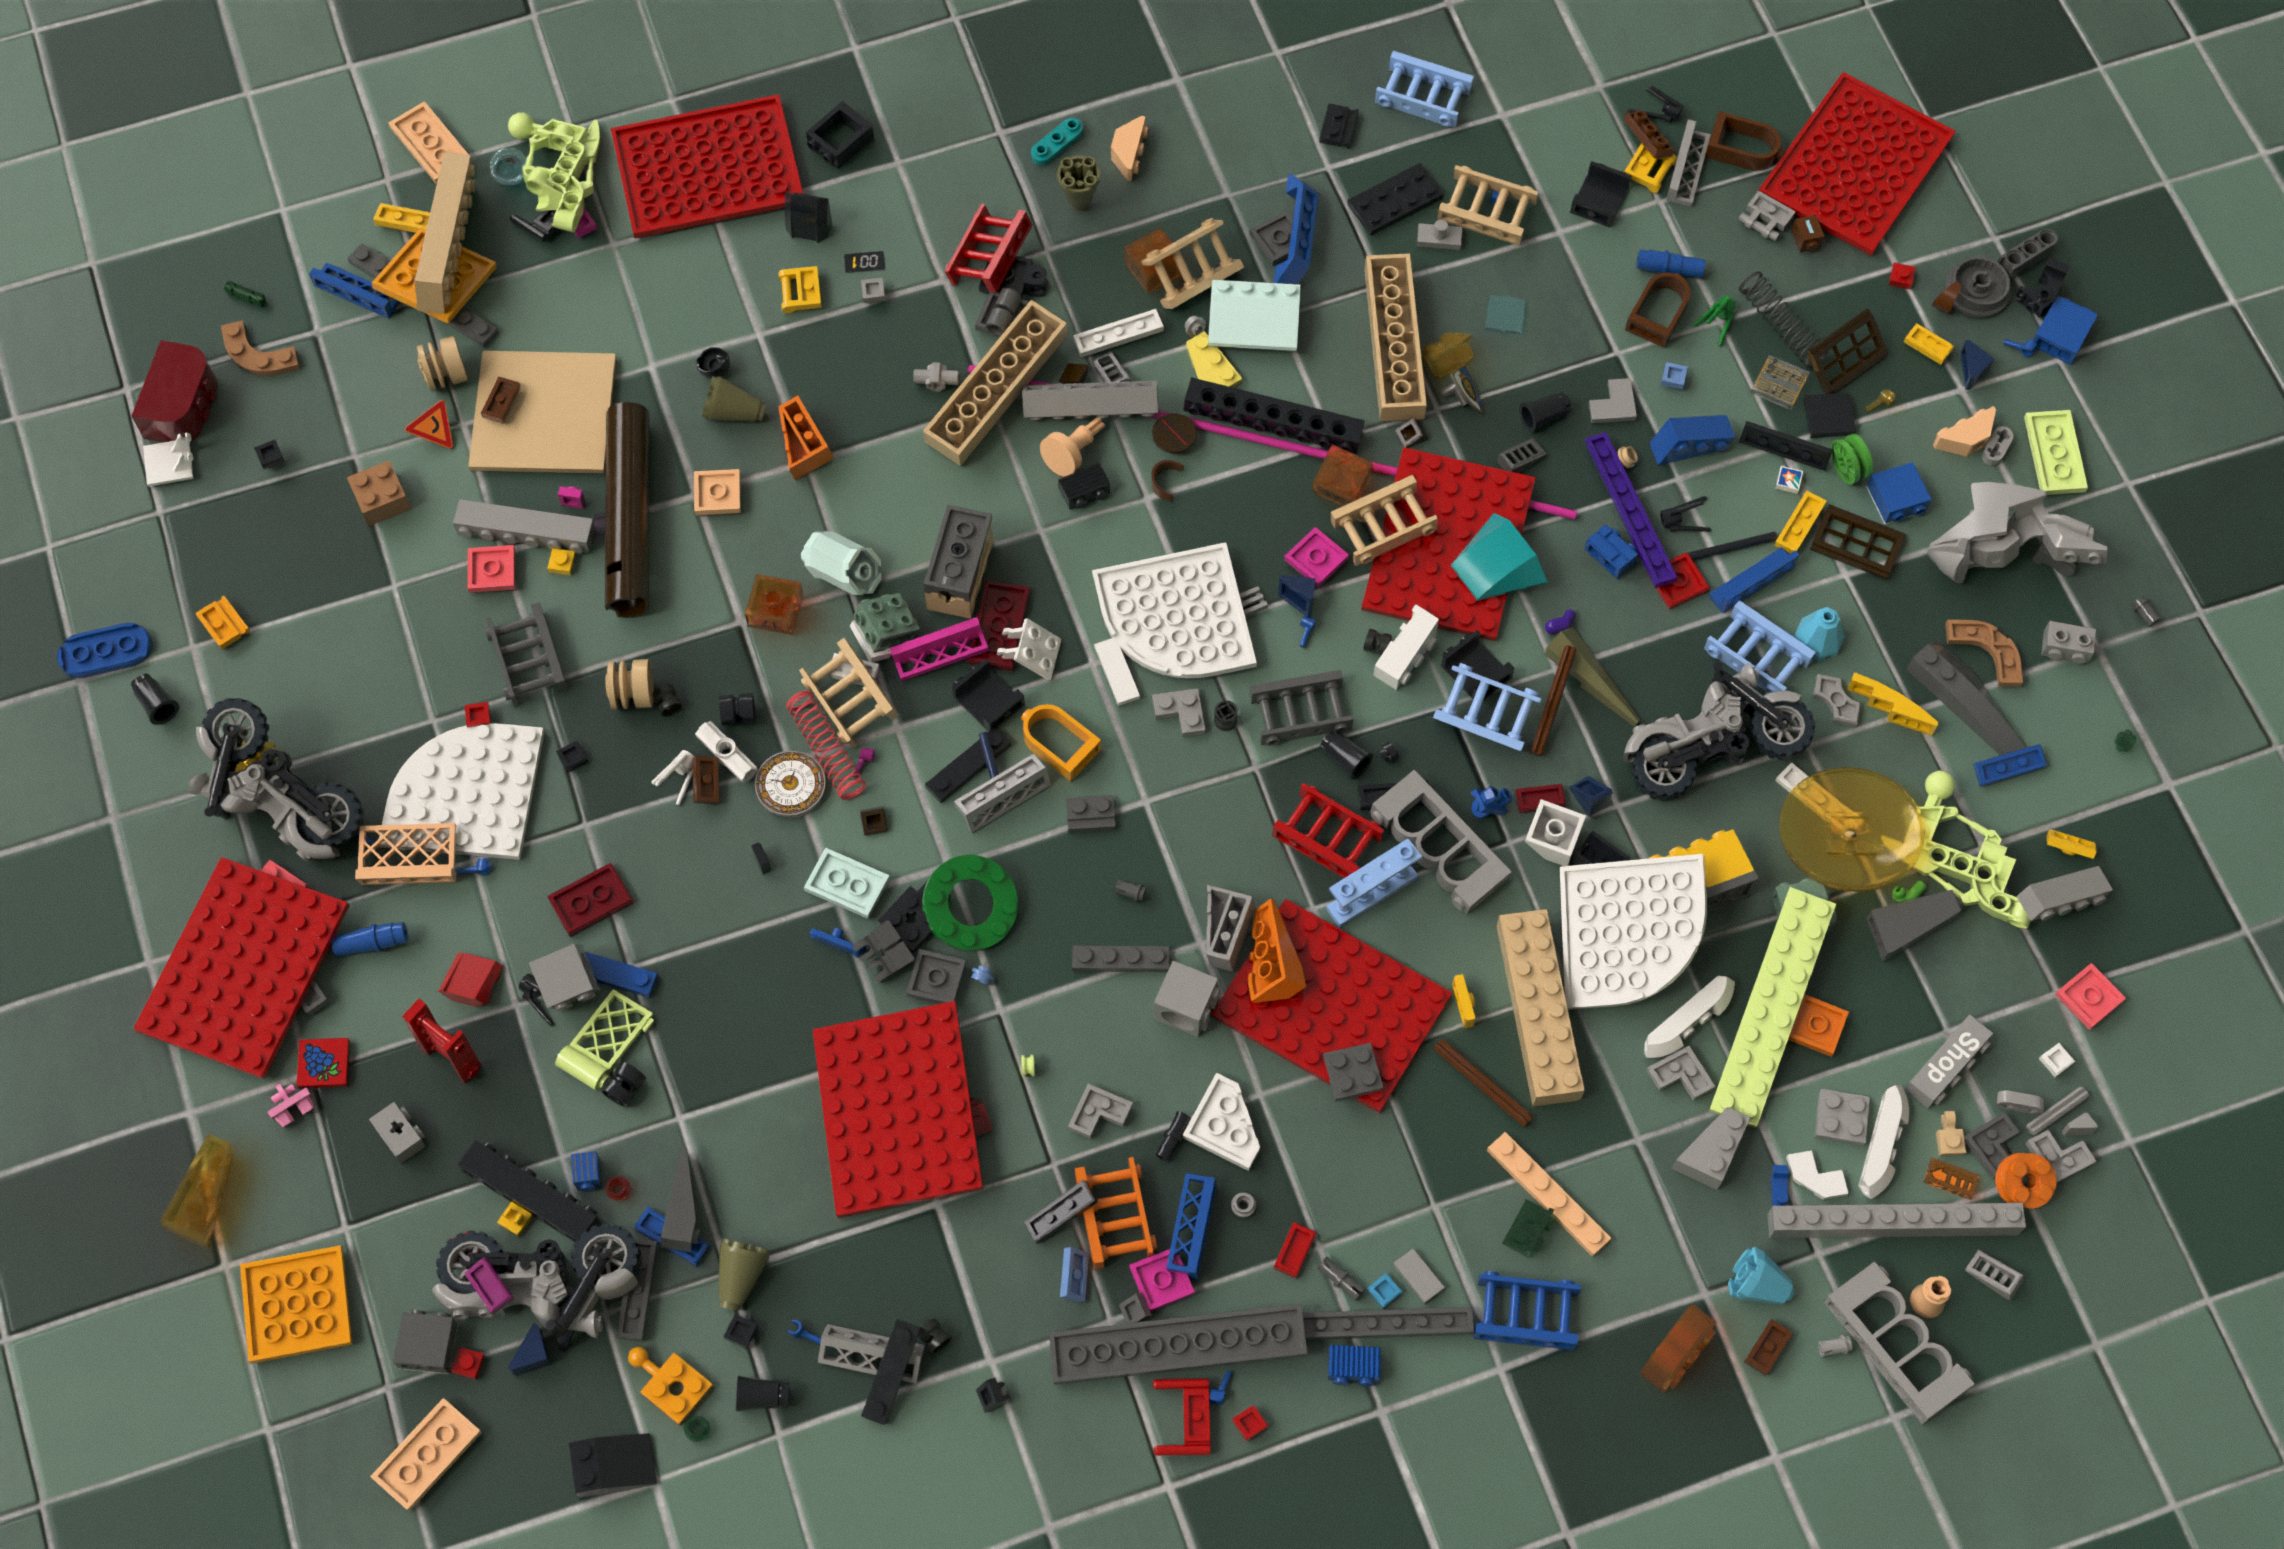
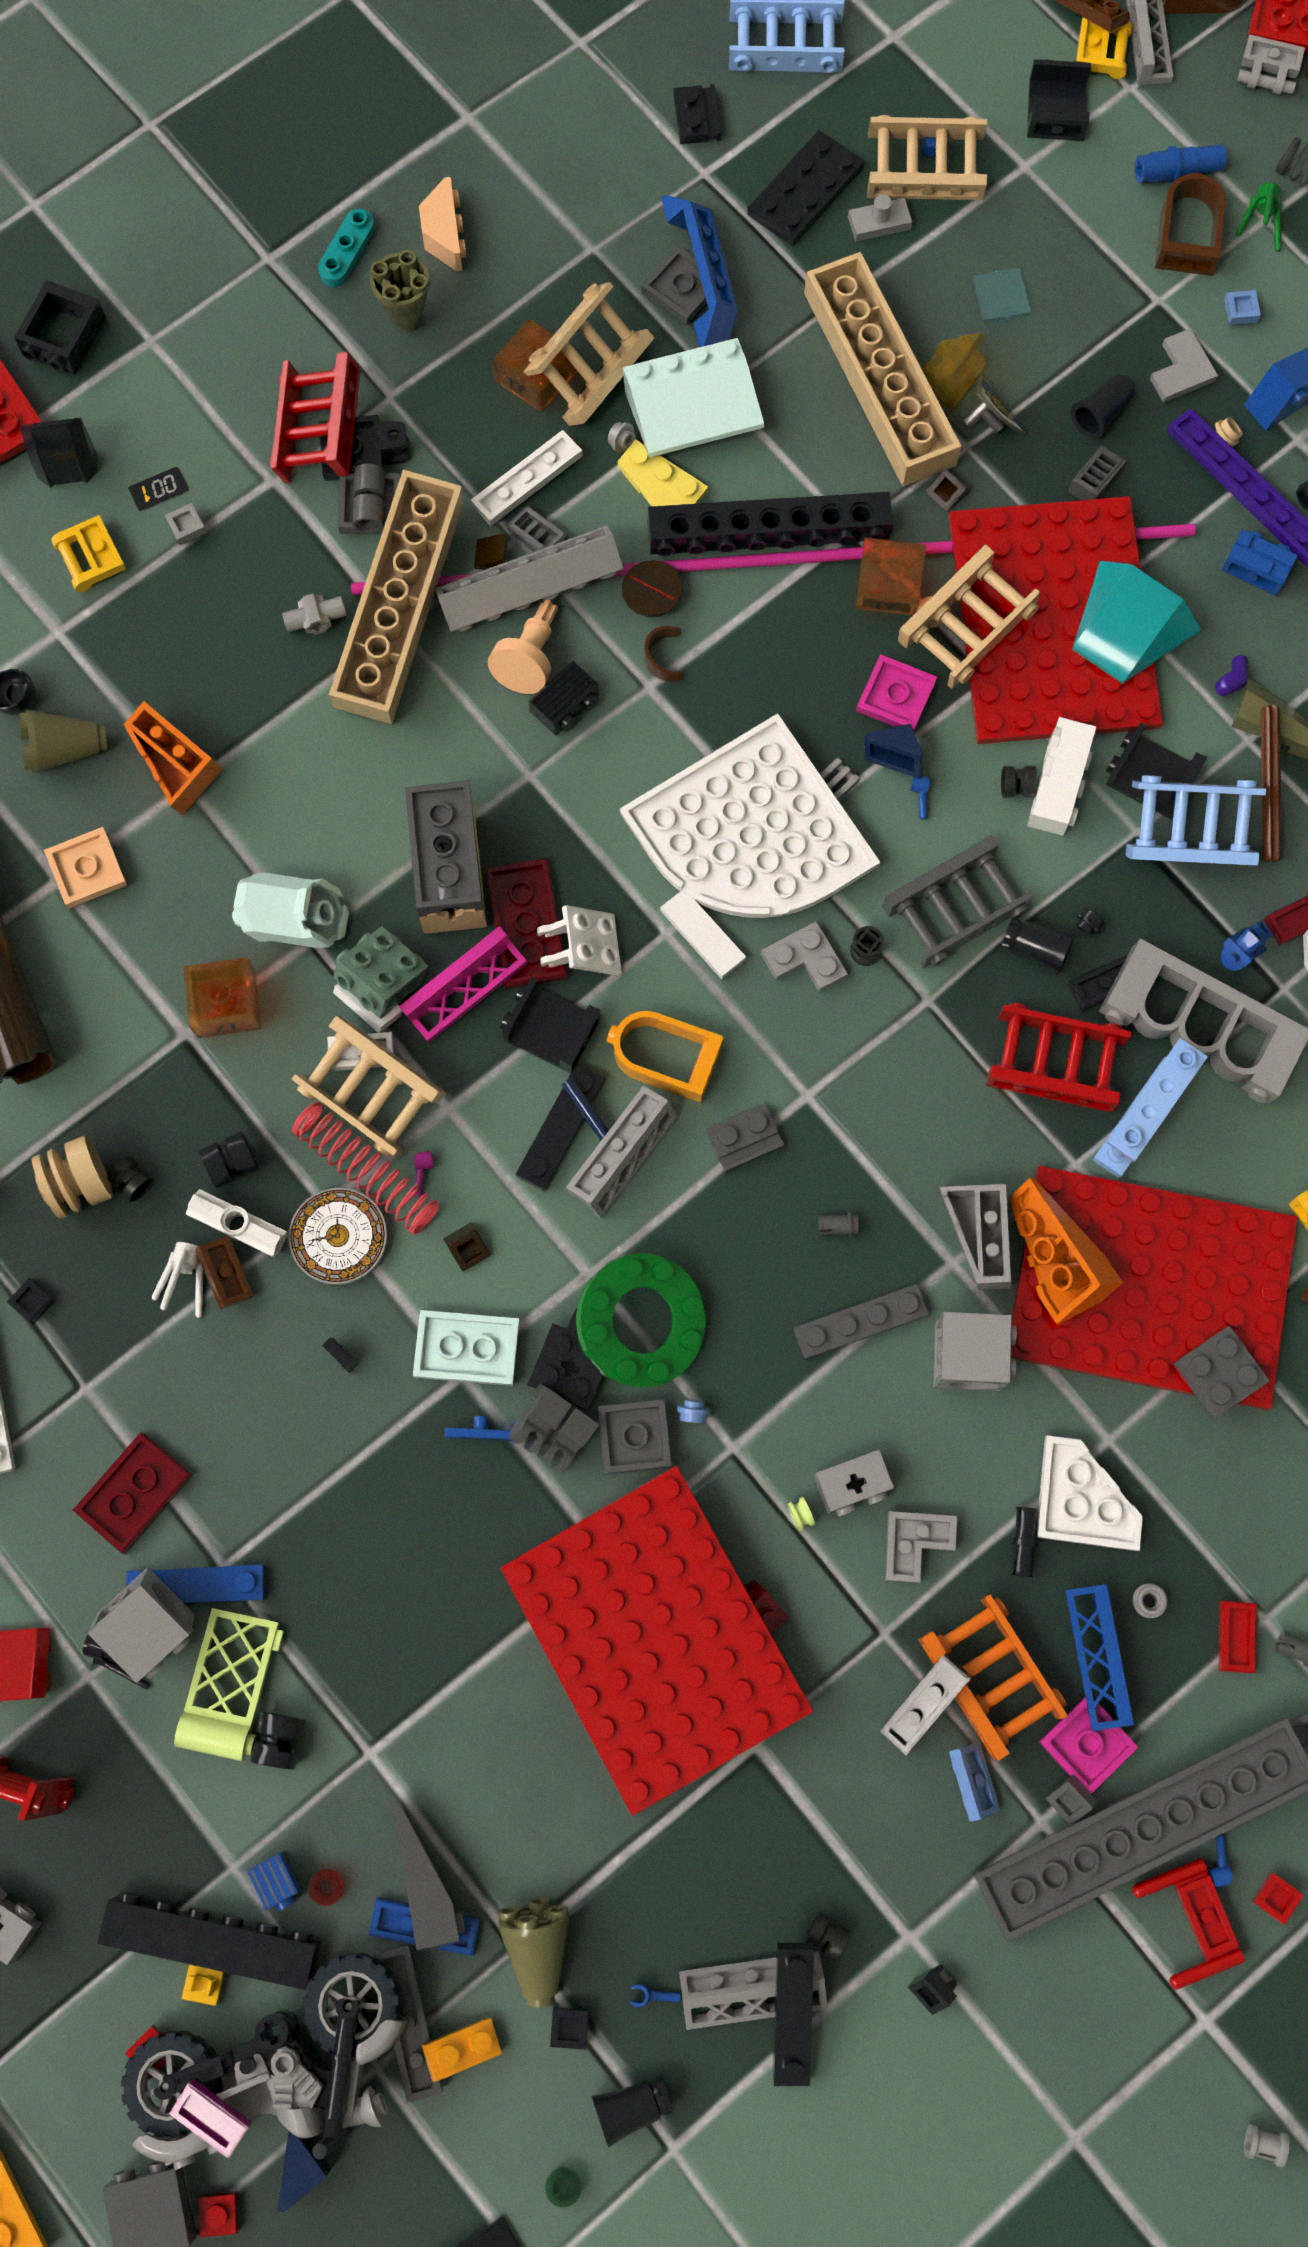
camera: 20 degrees left, 10 degrees up
light orange plate [628,1347,713,1426] -> none
none -> light orange plate [422,2017,502,2082]
none -> light grey brick [814,1450,894,1517]

